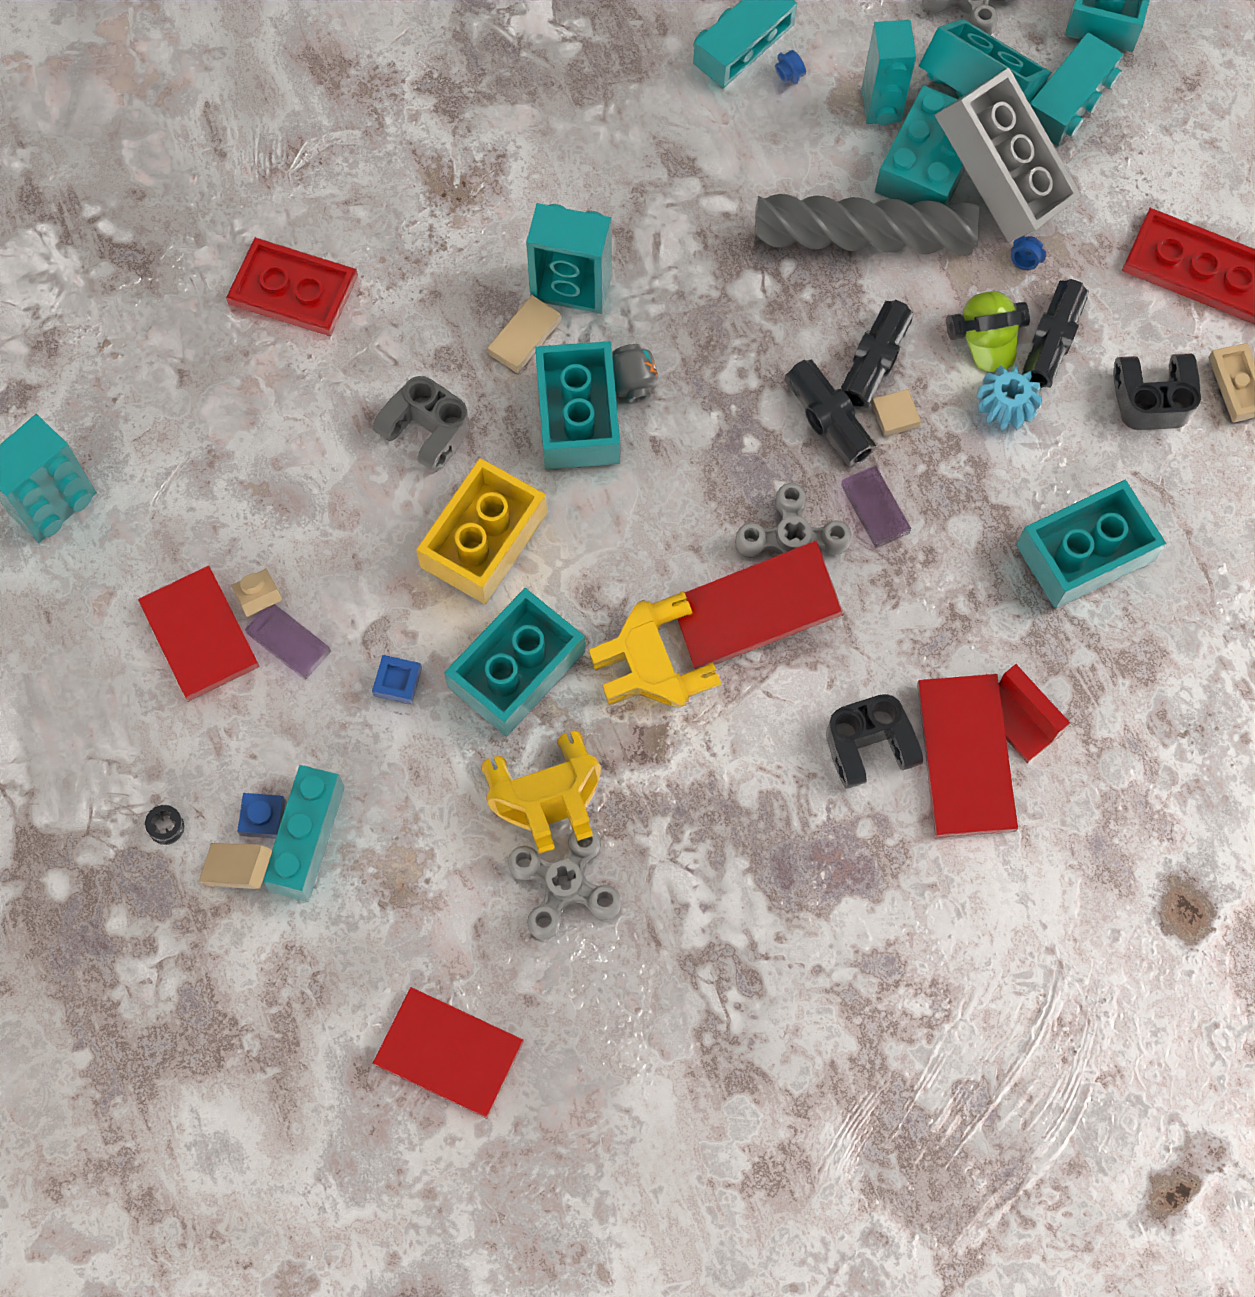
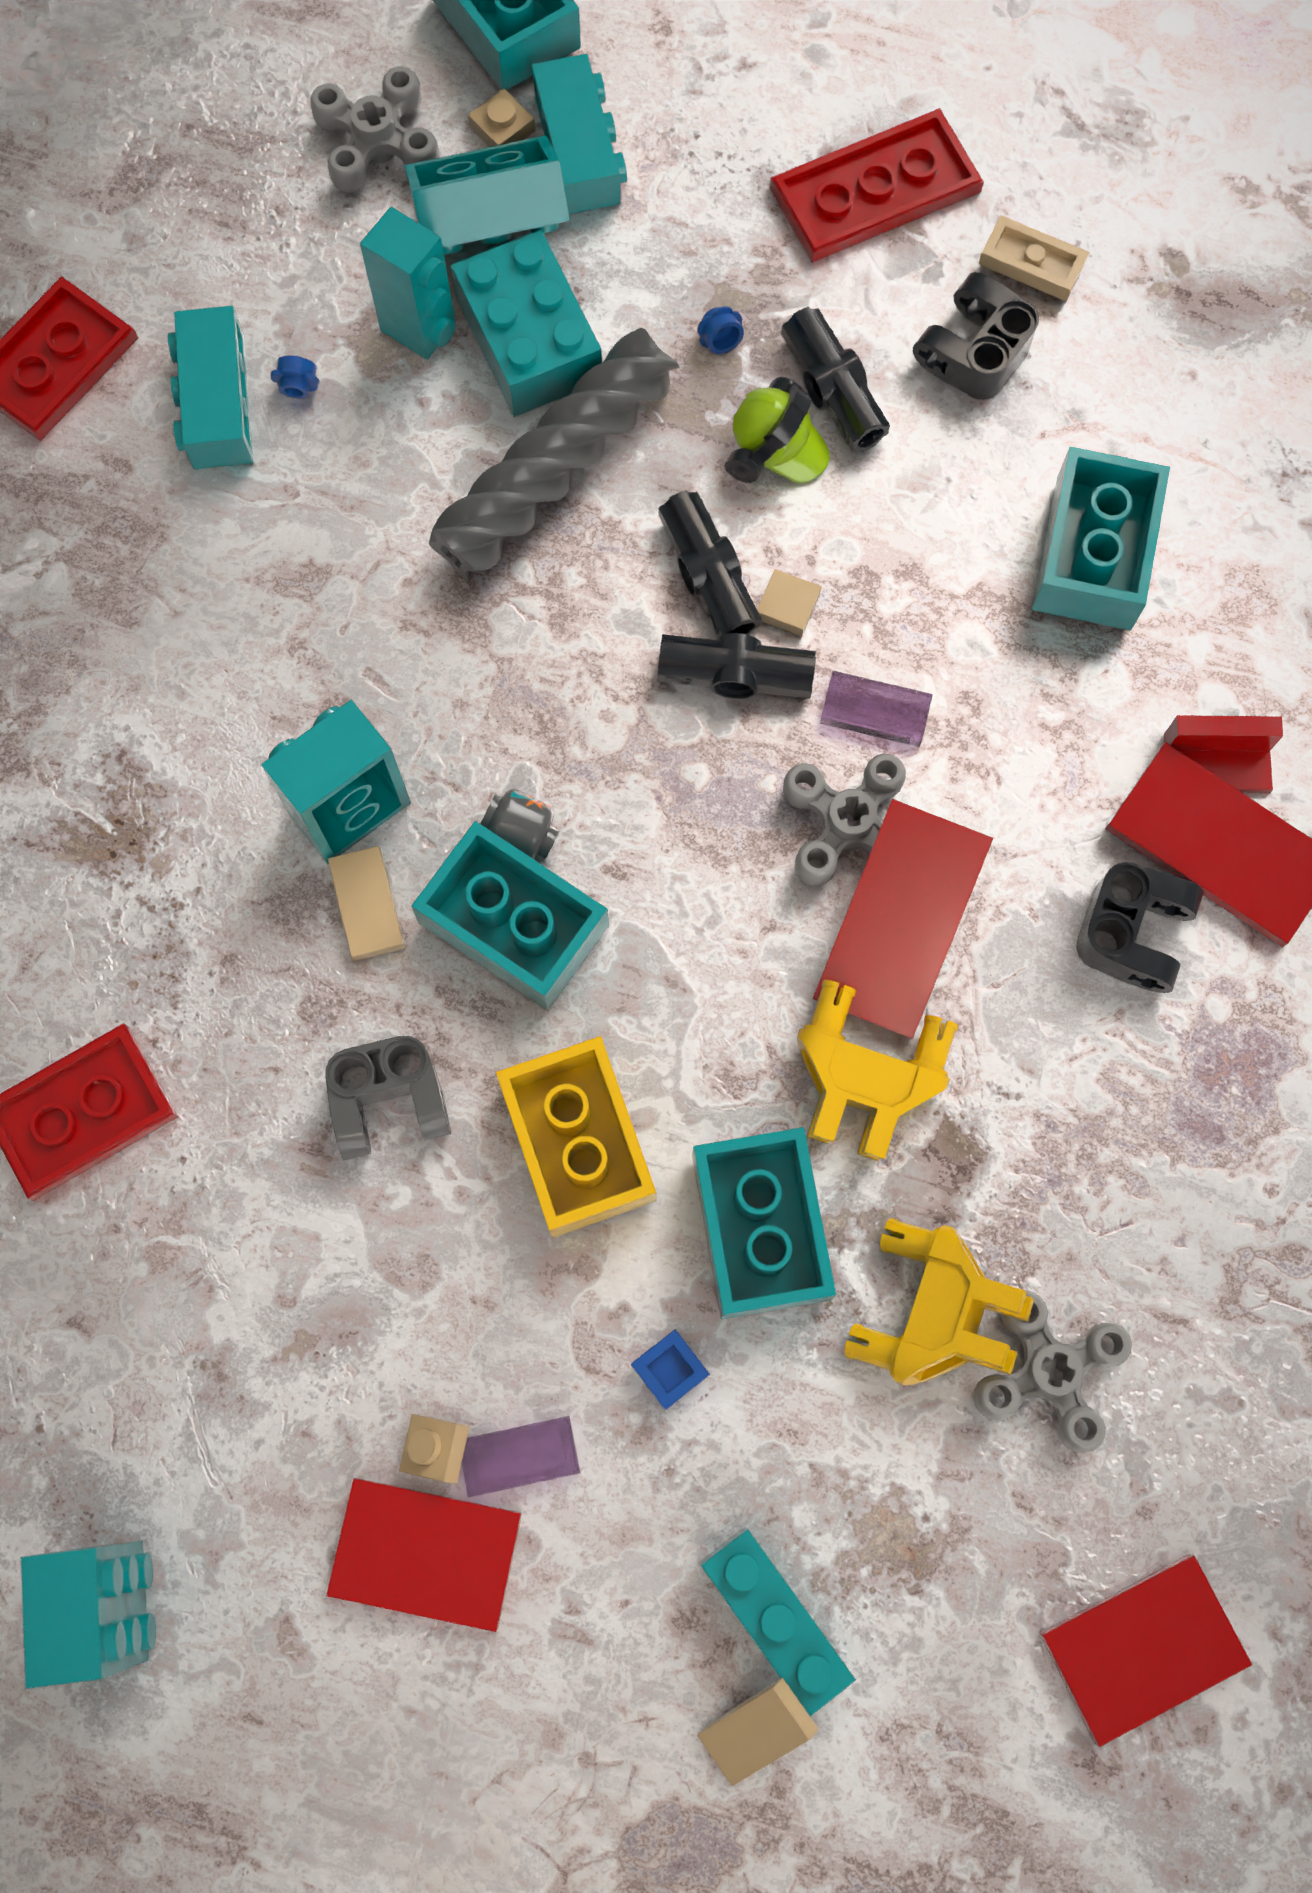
camera: 50 degrees left, 5 degrees up
black bush [145,805,185,845] -> none
blue plate [237,793,286,839] -> none
light grey brick [935,68,1082,243] -> none
medium azure gear [976,364,1042,430] -> none
none -> tan plate [468,88,536,147]

